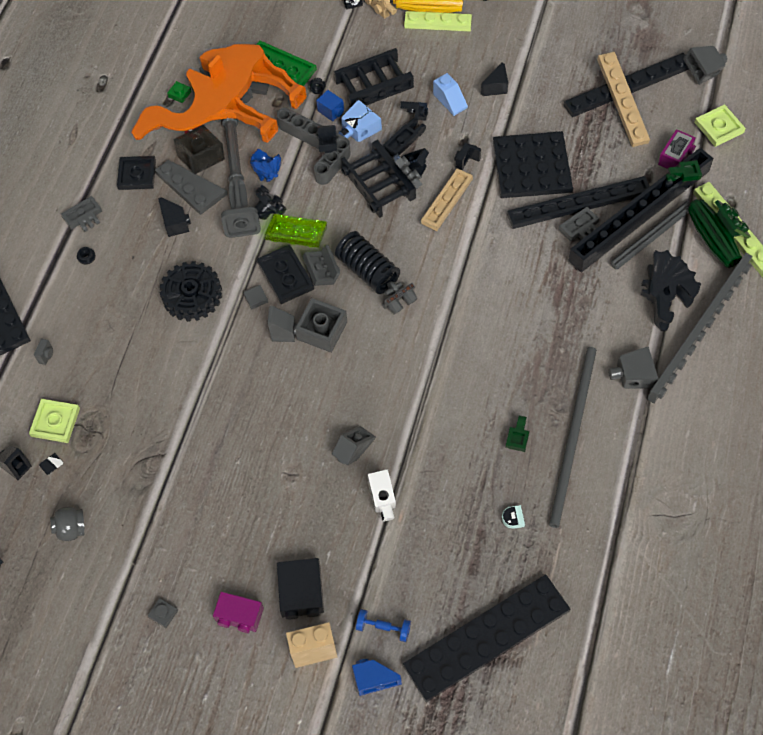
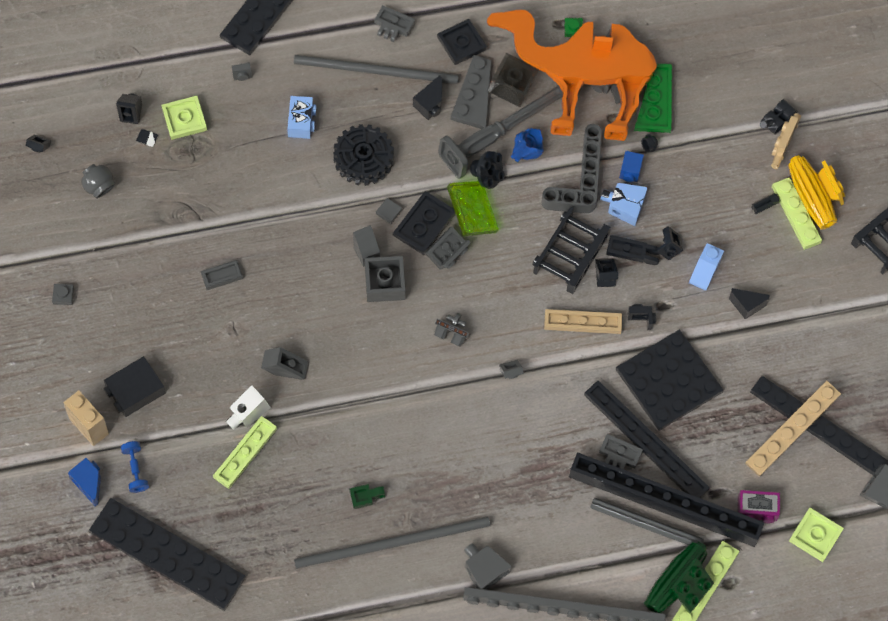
camera: 55 degrees right, 5 degrees up
black plate [77,247,96,265] -> none
magenta brick [213,592,264,633] -> none
black bracket [318,125,337,153] -> none
black fence [334,48,414,108] -> none
black piece [335,231,400,294] -> none
dark grey hinge [392,154,422,189] -> none
tile [502,505,525,529] -> none
black animal [641,250,701,332] -> none
dark green plate [666,160,702,182] -> none
none -> dark grey tile [201,260,243,290]
none -> yellowish green plate [213,416,277,489]
none -> light blue brick [287,96,316,139]
none -> dark grey piece [294,55,459,84]
none -> dark grey plate [499,360,524,379]
none -> black piece [751,193,779,214]

